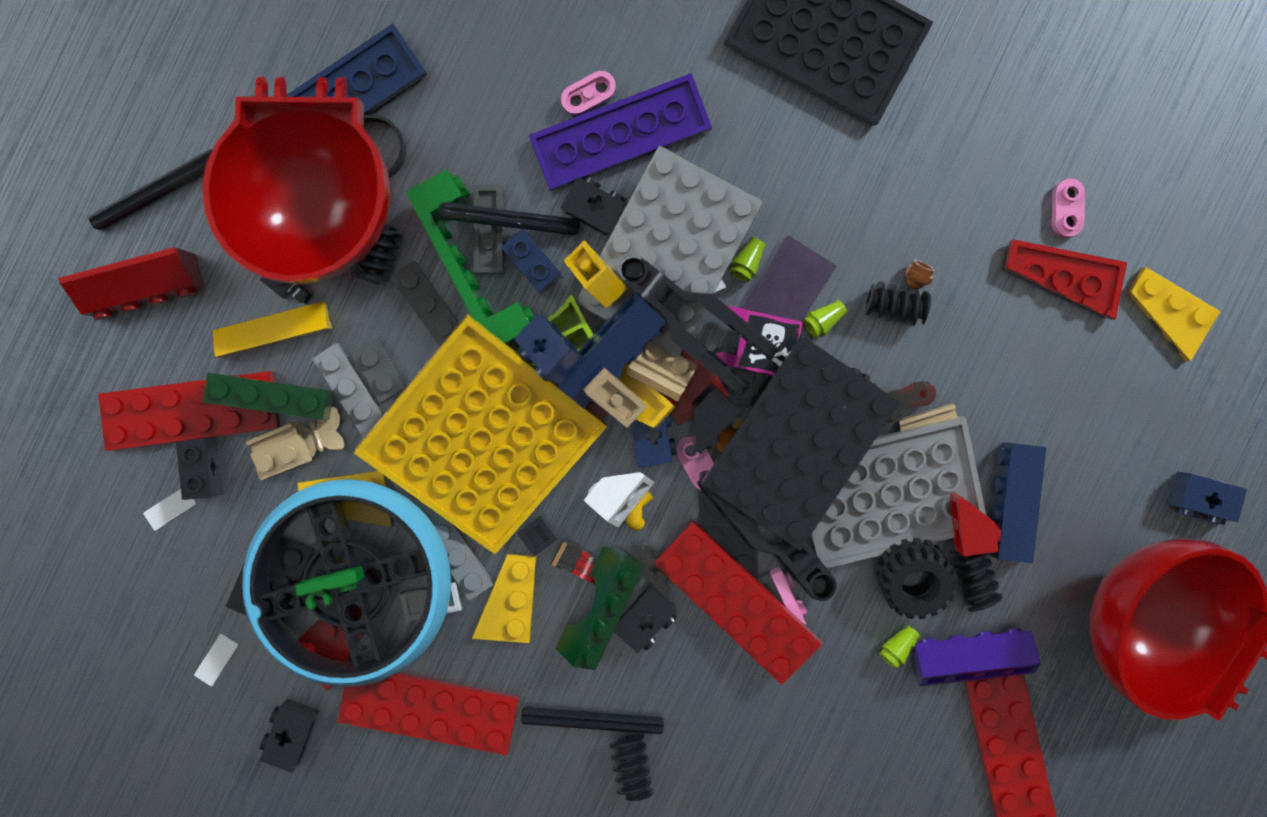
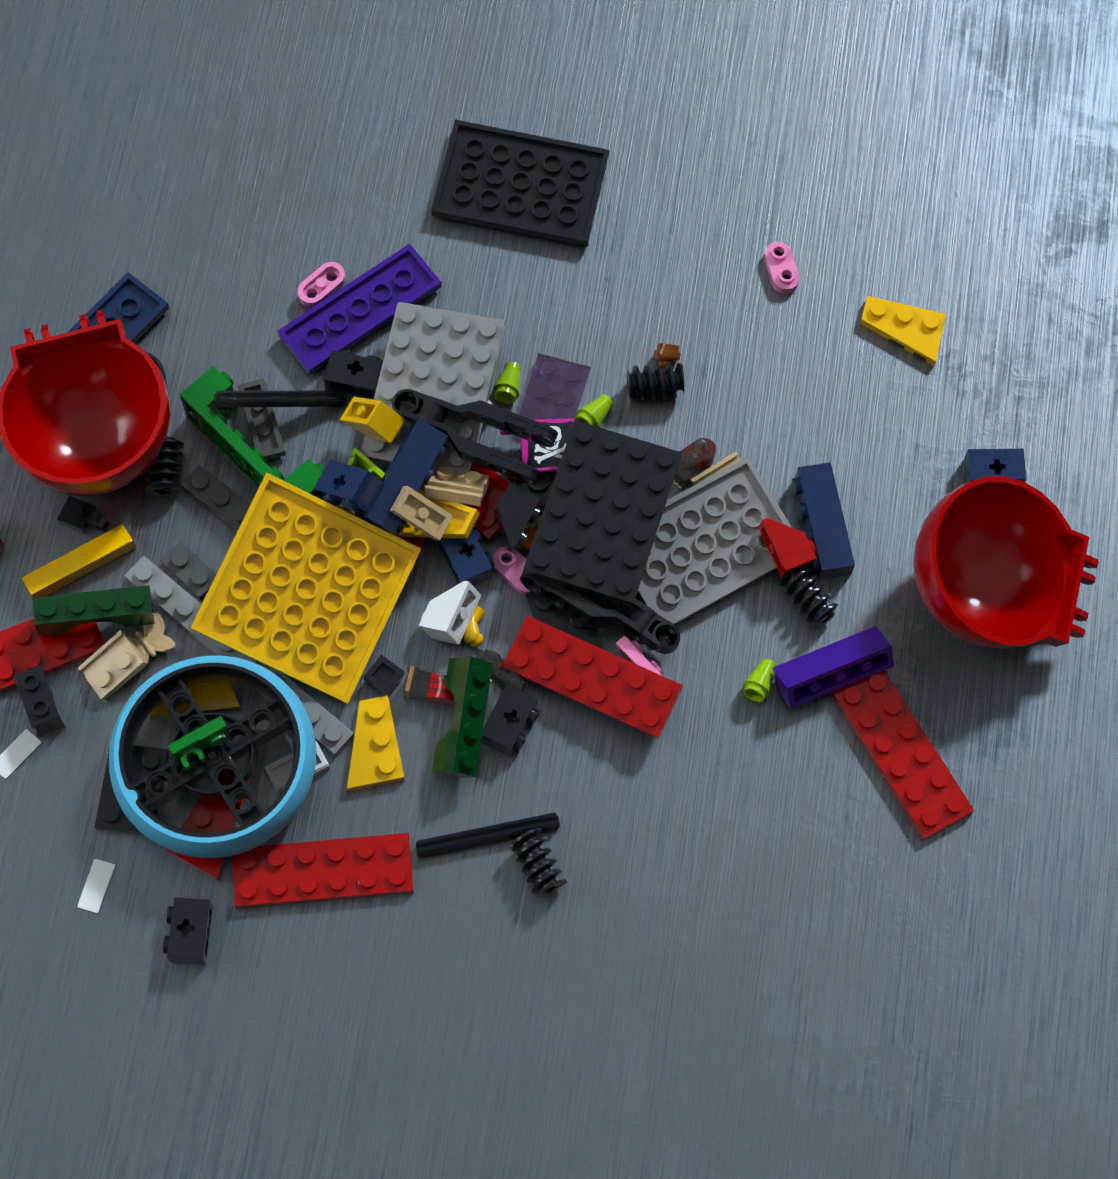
camera: 15 degrees left, 20 degrees down
dark blue brick [501,228,563,295] -> none
black tyre [876,538,957,619] -> none
red wing [1004,239,1127,320] -> none

